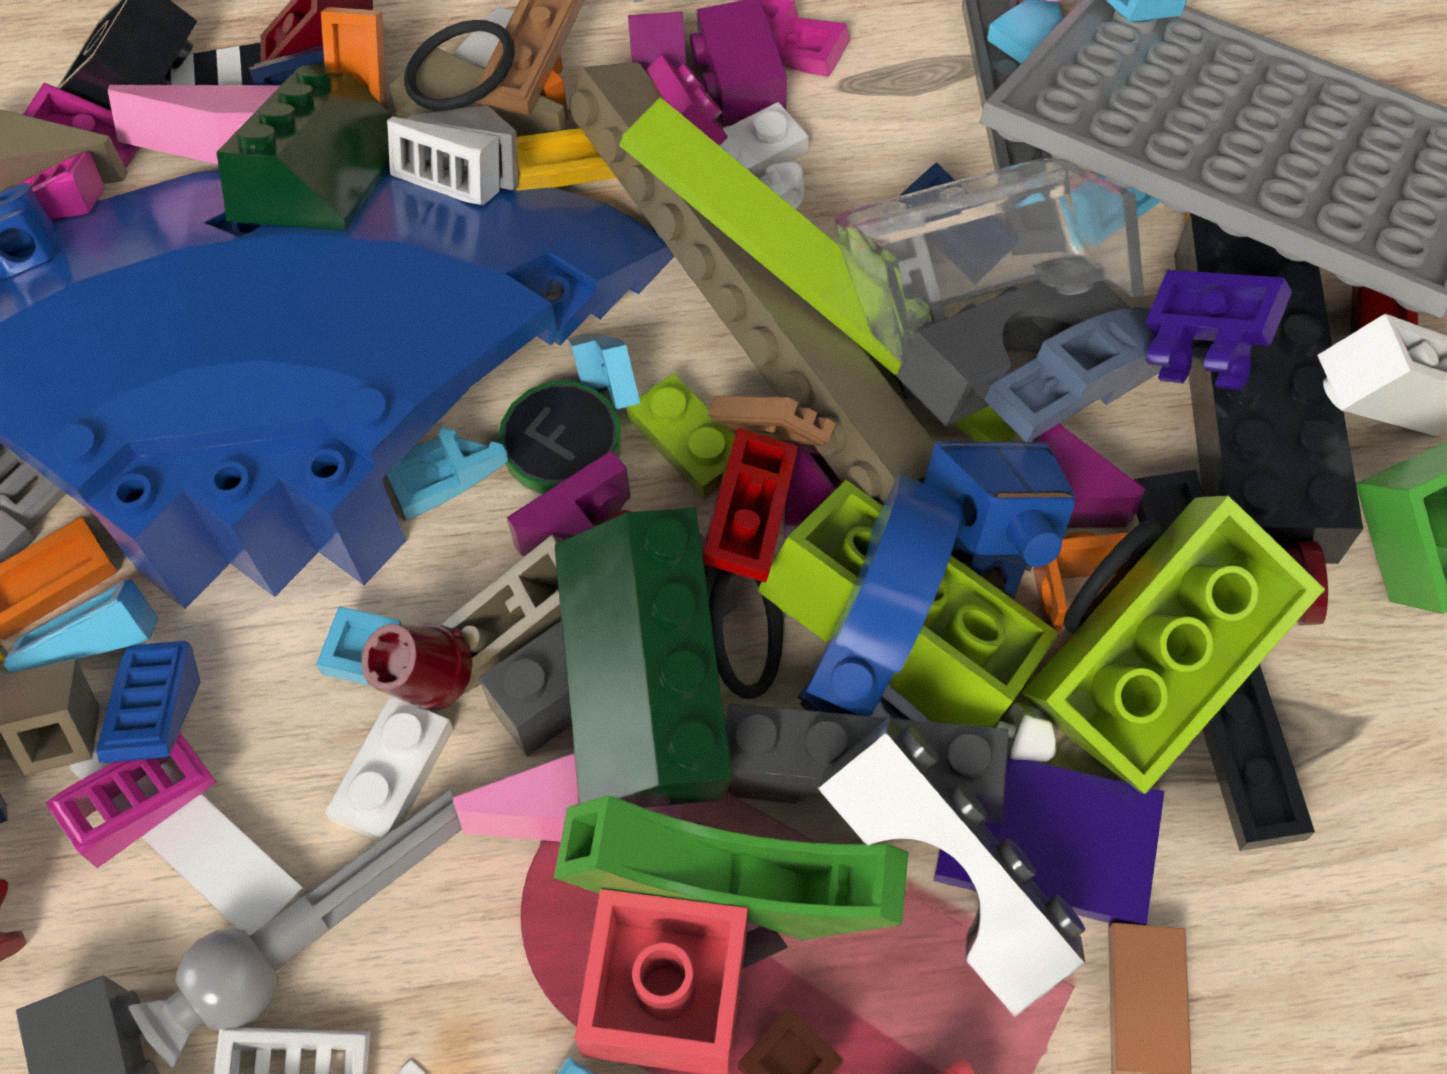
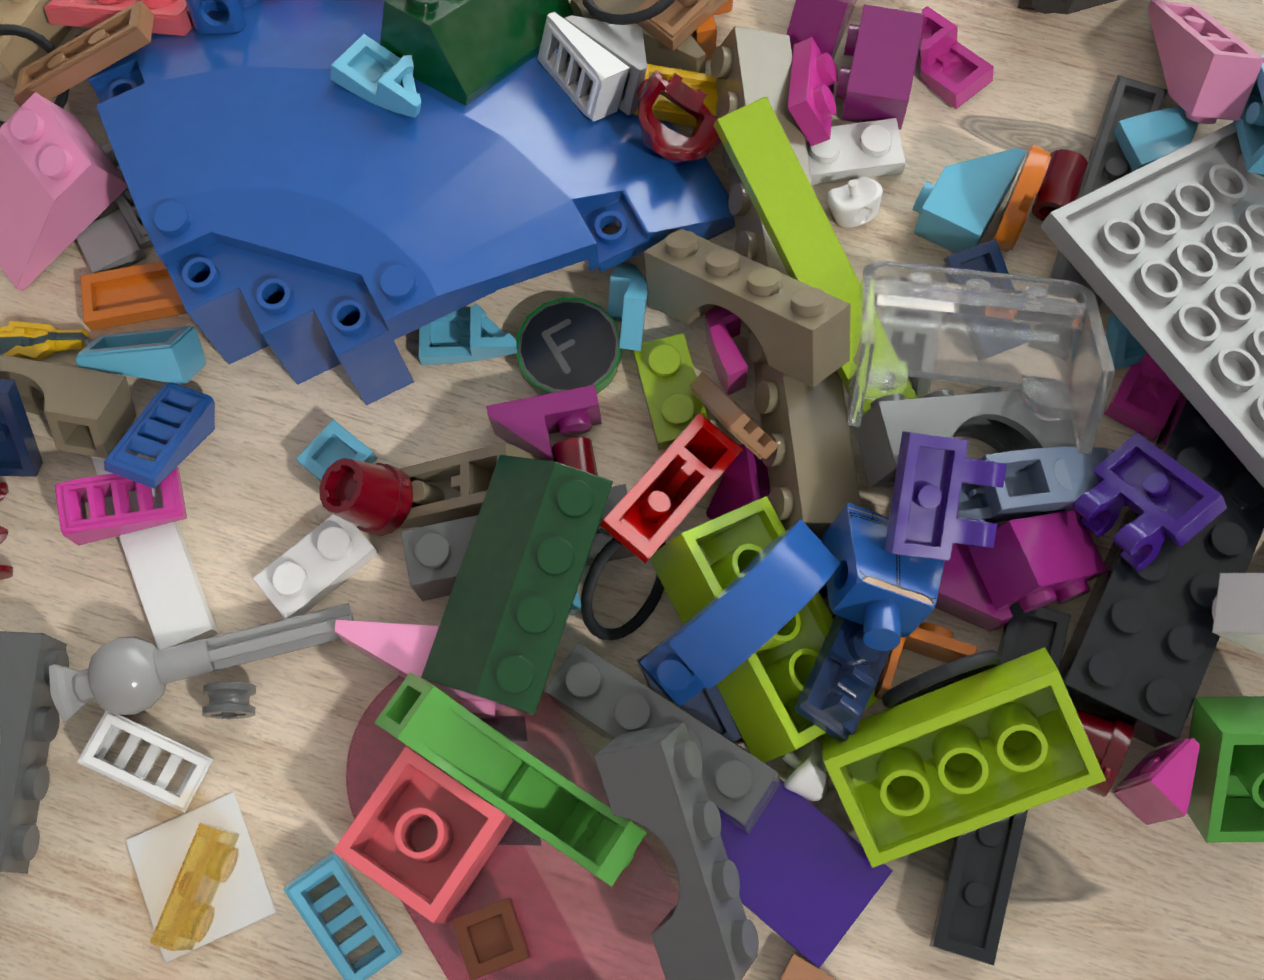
camera: 30 degrees right, 10 degrees up
none -> dark grey bush [202,682,256,719]
none -> medium azure slope [330,34,421,117]
none -> dark red helmet [637,70,722,164]
none -> dark tan arch [644,228,851,388]
none -> dark pink slope [705,306,748,396]
none -> dark blue plate [794,616,891,743]
none -> dark purple plate [884,431,1007,561]
none -> medium azure slope [912,148,1027,253]
none -> magenta brick [967,510,1108,612]
none -> orange tile [993,144,1051,252]
none -> dark red piece [1031,149,1088,221]
none -> dark pink slope [1104,352,1181,441]
none -> dark pink slope [1114,738,1200,825]

